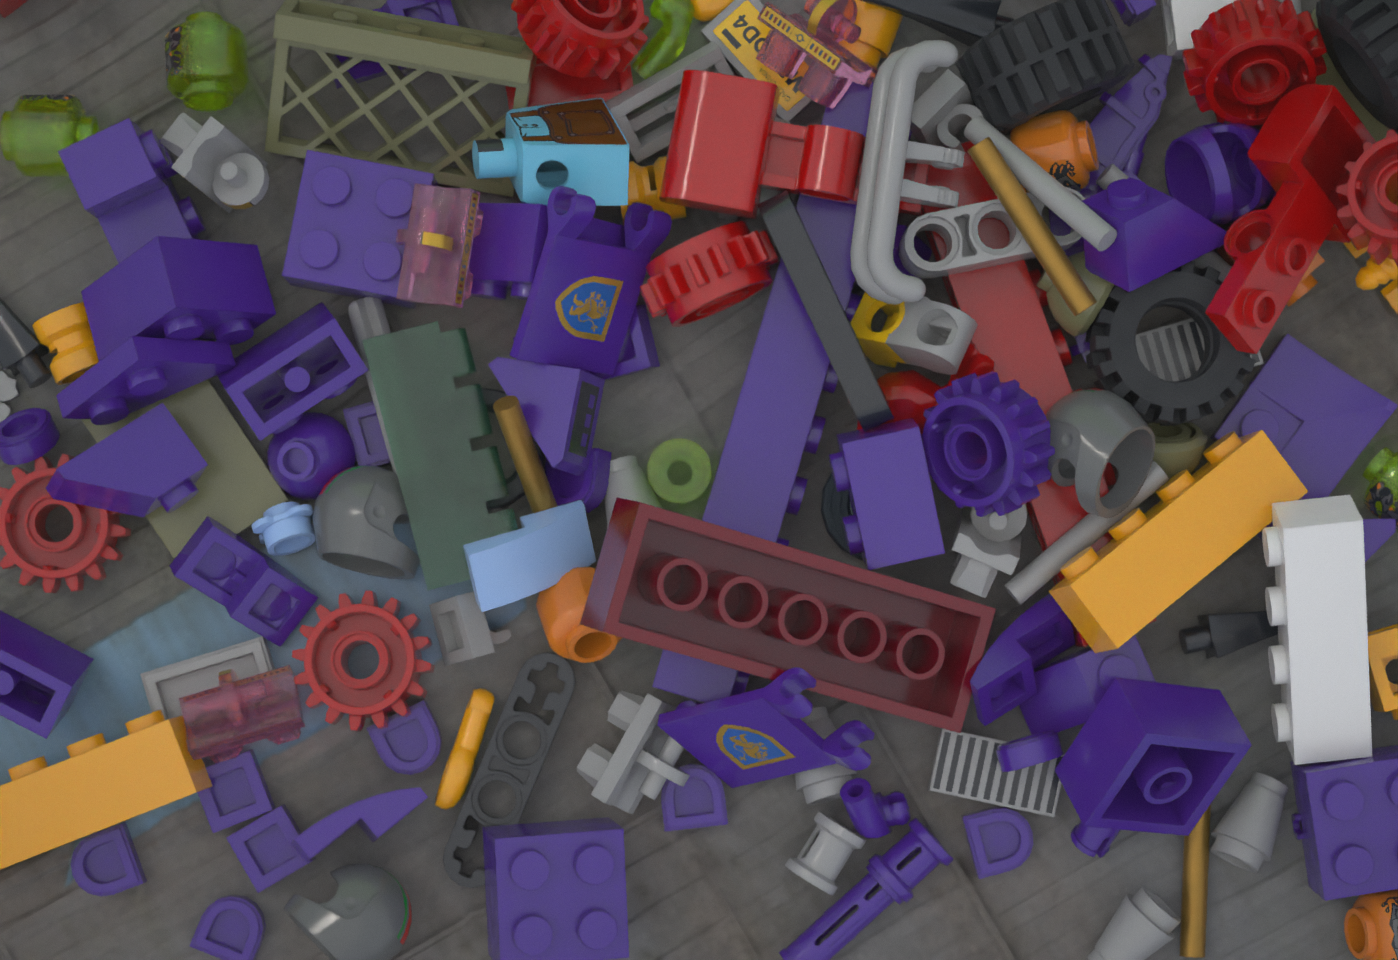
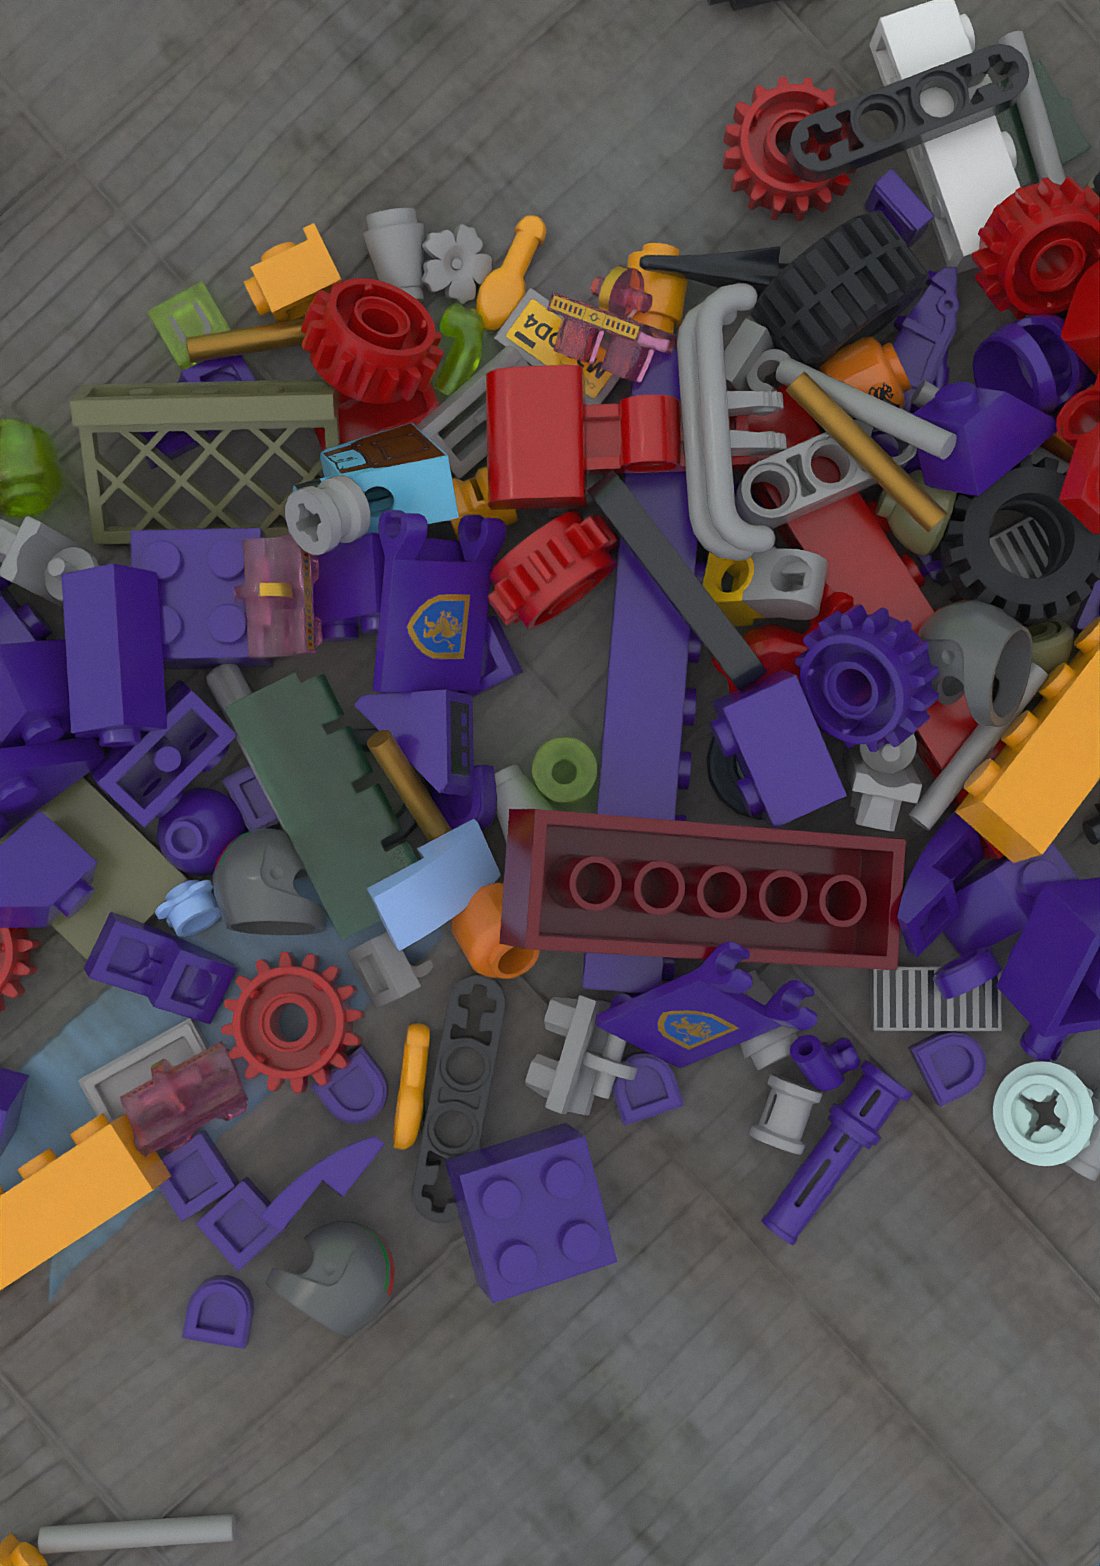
camera: 15 degrees left, 0 degrees up
dark purple tile [71,822,147,897] -> none
none -> dark purple brick [61,563,167,747]
none -> light grey wheel [285,475,371,555]
none -> light aqua gear [993,1061,1098,1166]

